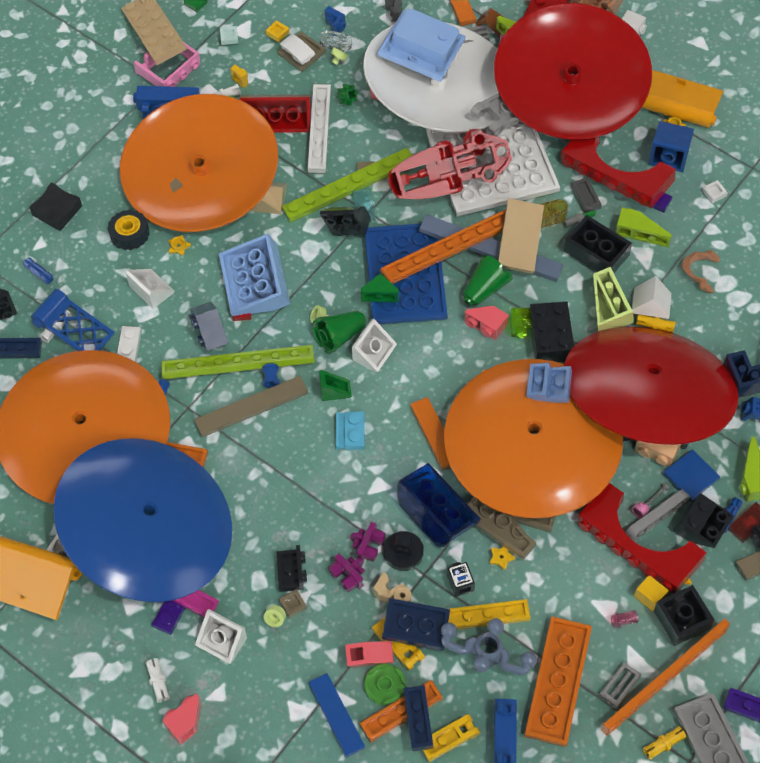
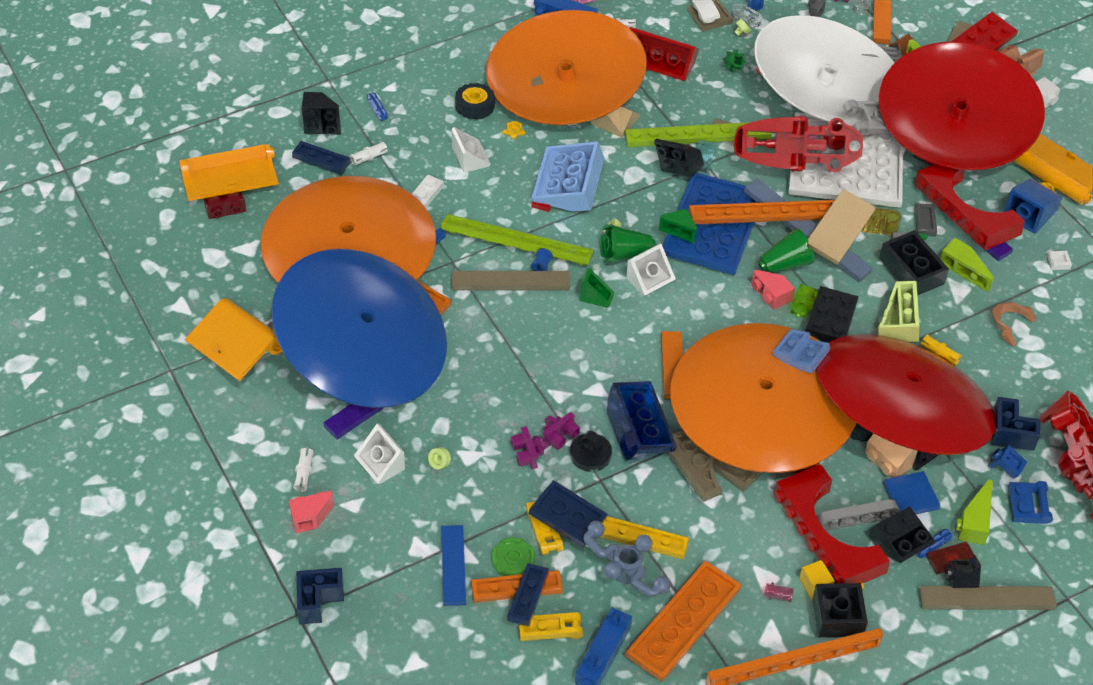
camera: 20 degrees right, 10 degrees down
black brick [29,182,82,231] -> none
blue piece [31,289,115,351] -> none
dark pink tile [173,590,219,618] -> none
brick [188,301,228,351] -> none
yellow plate [230,64,249,89] -> none
black bracket [276,545,307,592] -> none
dark tan tile [279,589,307,618] -> none
white plate [308,84,331,173] -> none
medium azure plate [336,411,365,450] -> none
coral slope [345,641,394,668] -> none
tan leg [373,572,412,603] -> none
light blue piece [377,9,466,82] -> none
black brick [447,562,475,597] -> none
yellow plate [490,546,515,570] -> none
light grey tile [599,662,642,709] -> none
white slope [632,276,672,319] -> none
bright pink hinge [632,483,670,519] -> none

